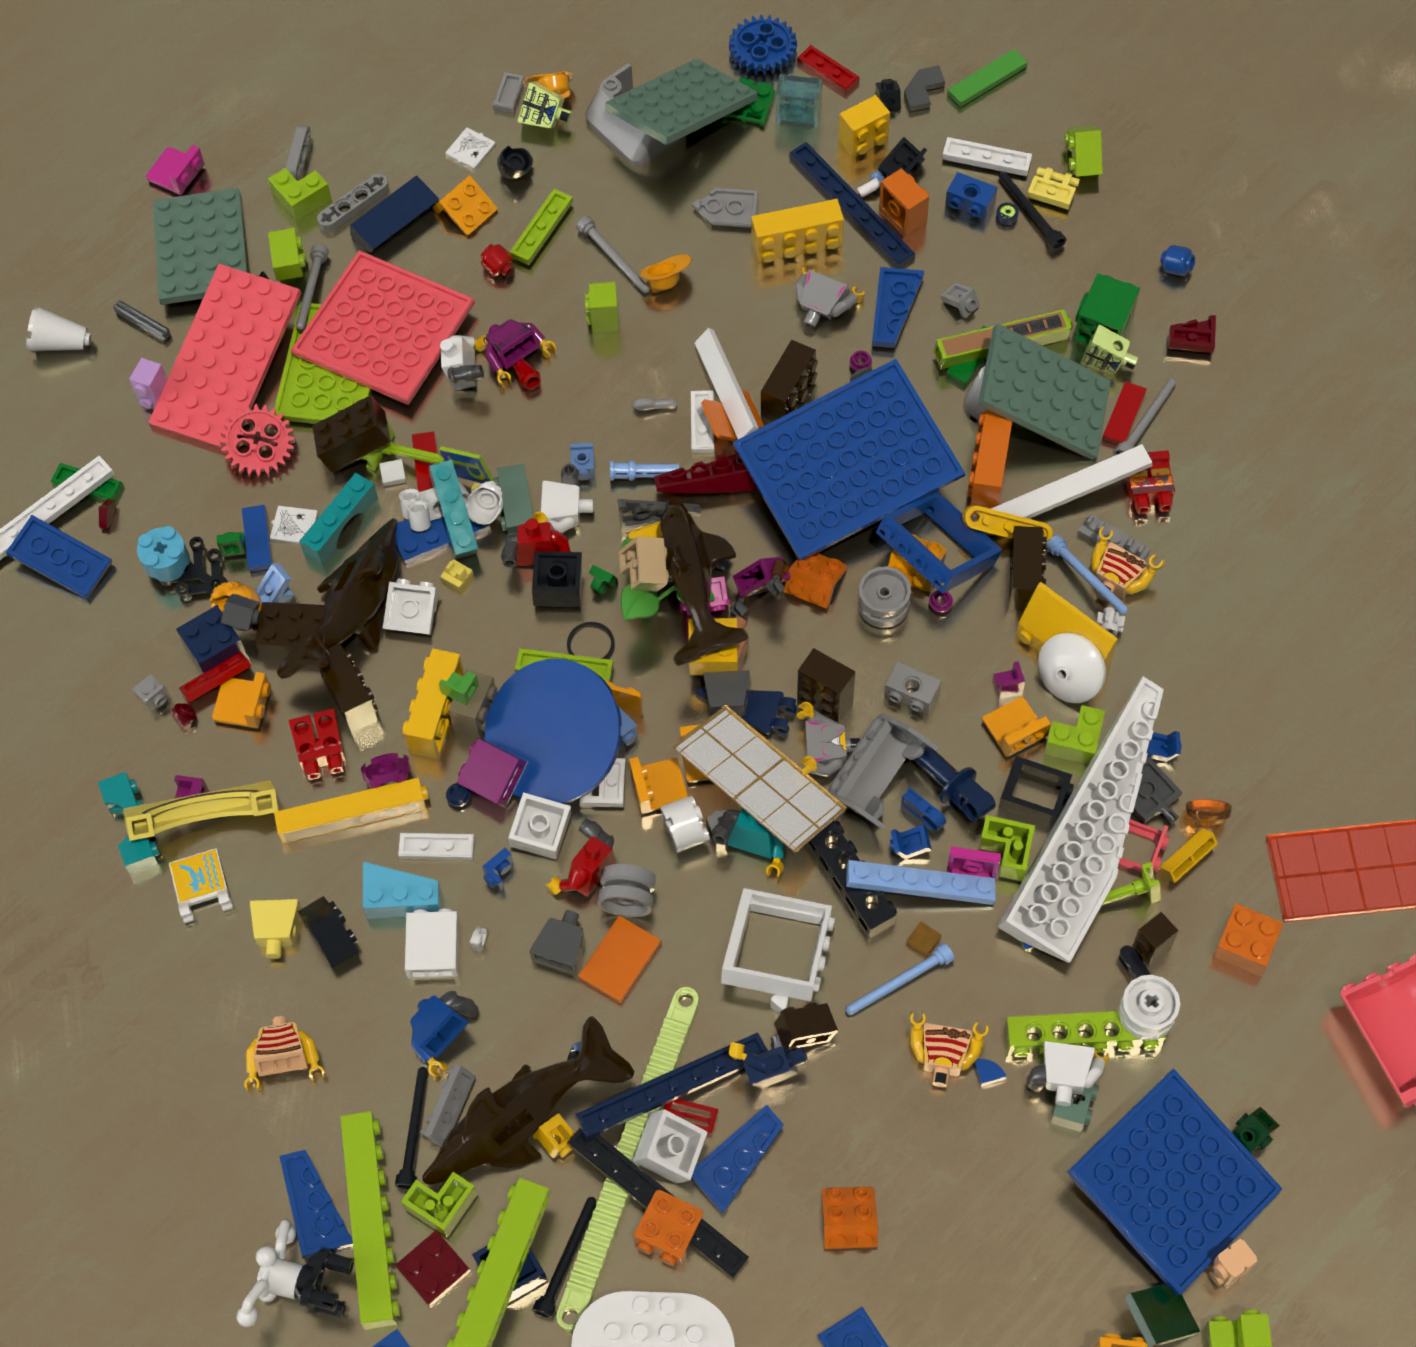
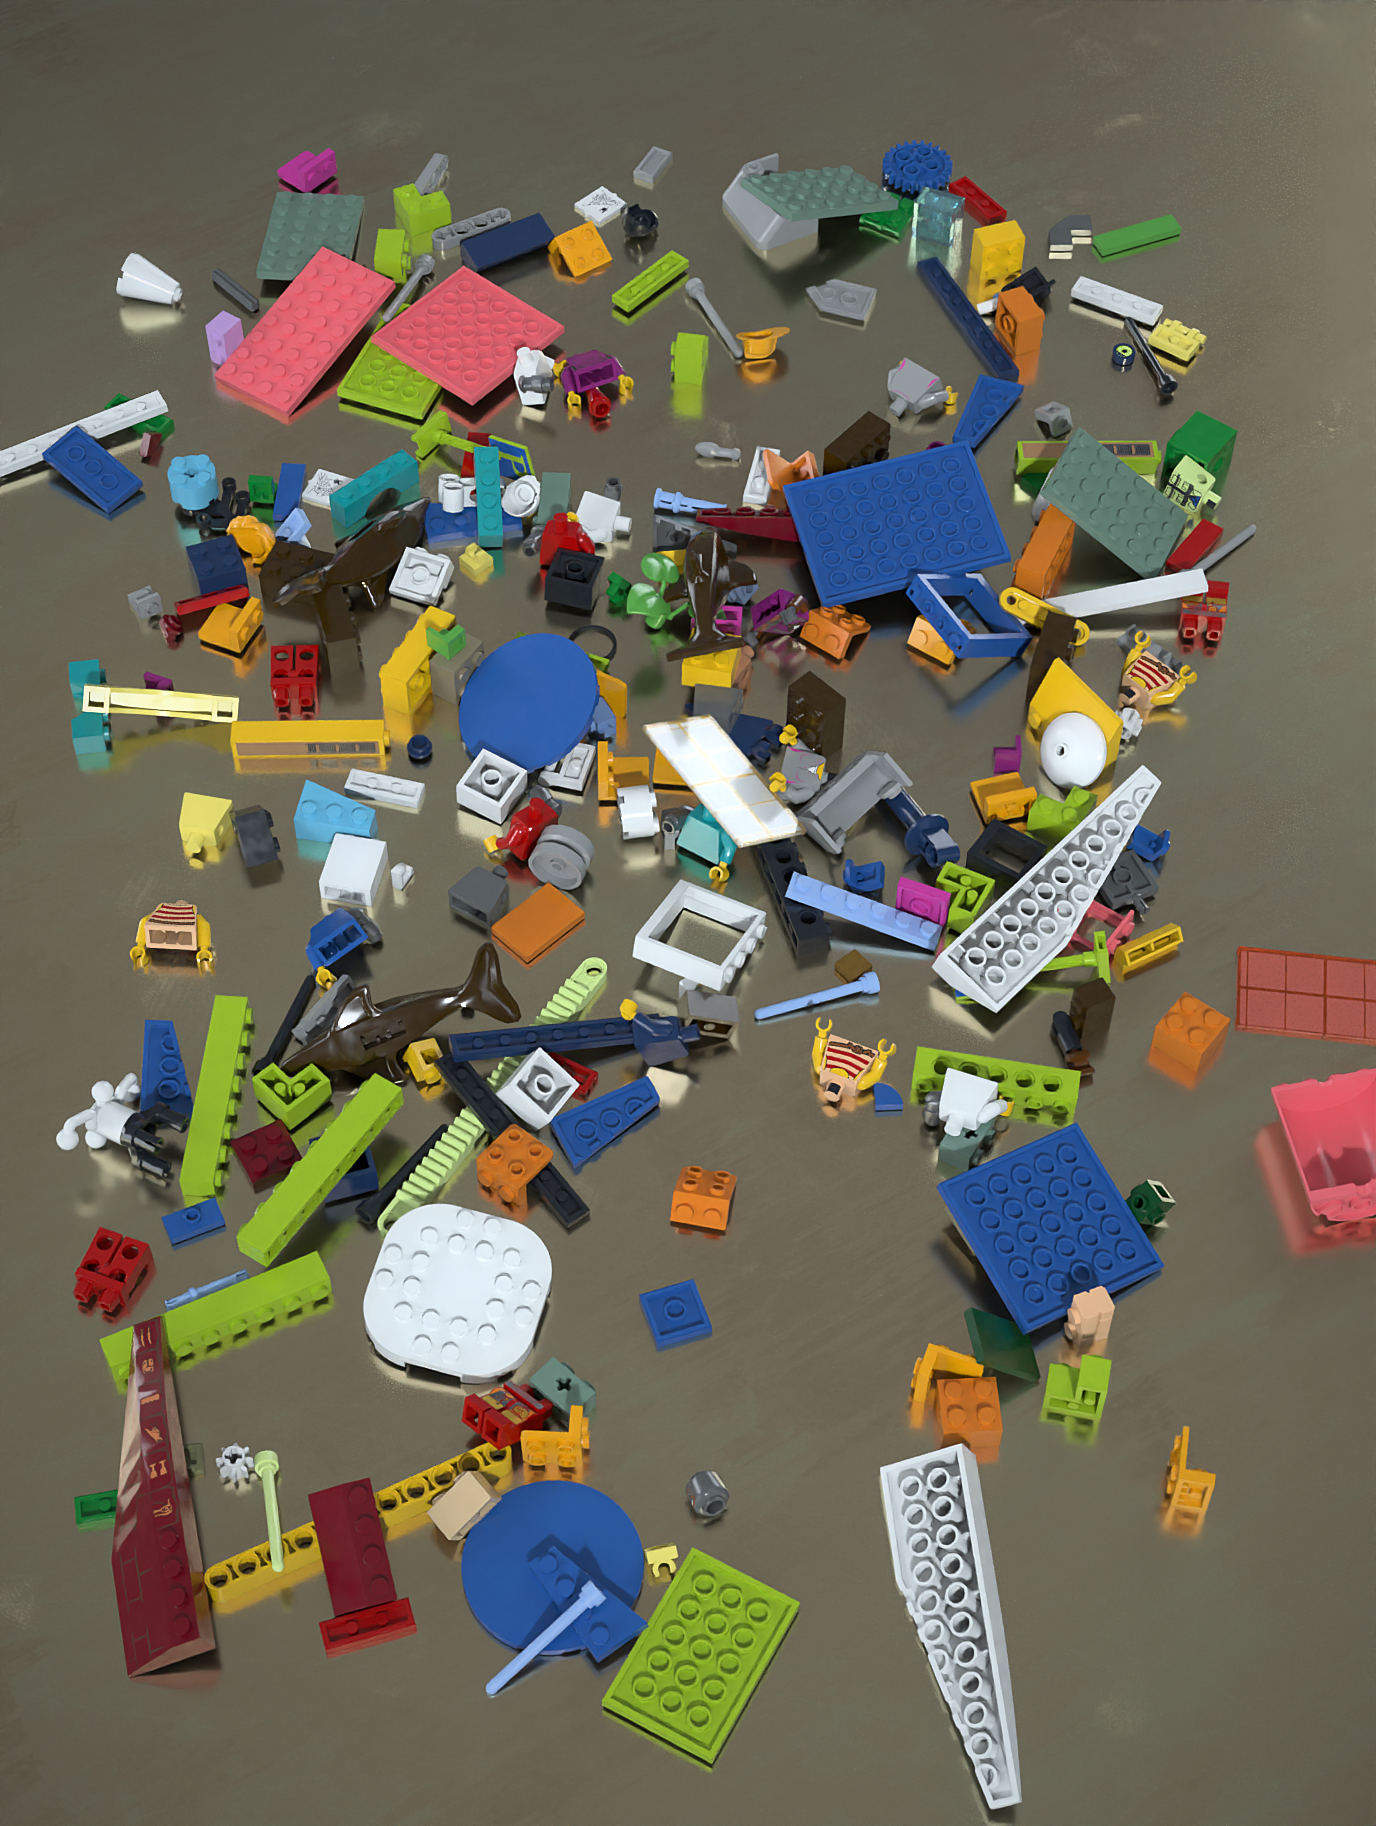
camera: 10 degrees right, 10 degrees down
flag [169,848,233,924] -> none
coral gear [220,404,295,478] -> none
dark grey brick [221,594,261,631] -> none
dark brown brick [312,395,391,473] -> none
magenta plate [361,753,411,788] -> none
white tile [379,459,406,487] -> none
magenta piece [457,738,528,805] -> none
red head [480,244,513,277] -> none
blue bracket [482,848,513,891] -> none
yellowish green torso [517,81,572,128] -> none
light orange piece [522,71,573,99] -> none
medium blue brick [570,443,595,480] -> none
tan brick [618,536,669,591] -> none
white tile [695,328,759,439] -> none
yellow brick [751,199,844,263] -> none
light grey wheel [858,566,911,628] -> none
black bracket [875,79,901,111] -> none
light grey brick [884,662,941,714] -> none
blue piece [901,787,947,832] -> none
magenta plate [929,590,953,613] -> none
blue brick [945,172,998,219] -> none
light blue piece [1046,535,1128,614] -> none
lime brick [1064,125,1103,177] -> none
white wheel [1118,975,1180,1041] -> none
blue head [1160,245,1195,276] -> none
dark red wing [1168,315,1216,353] -> none
clear orange piece [1186,799,1232,829] -> none

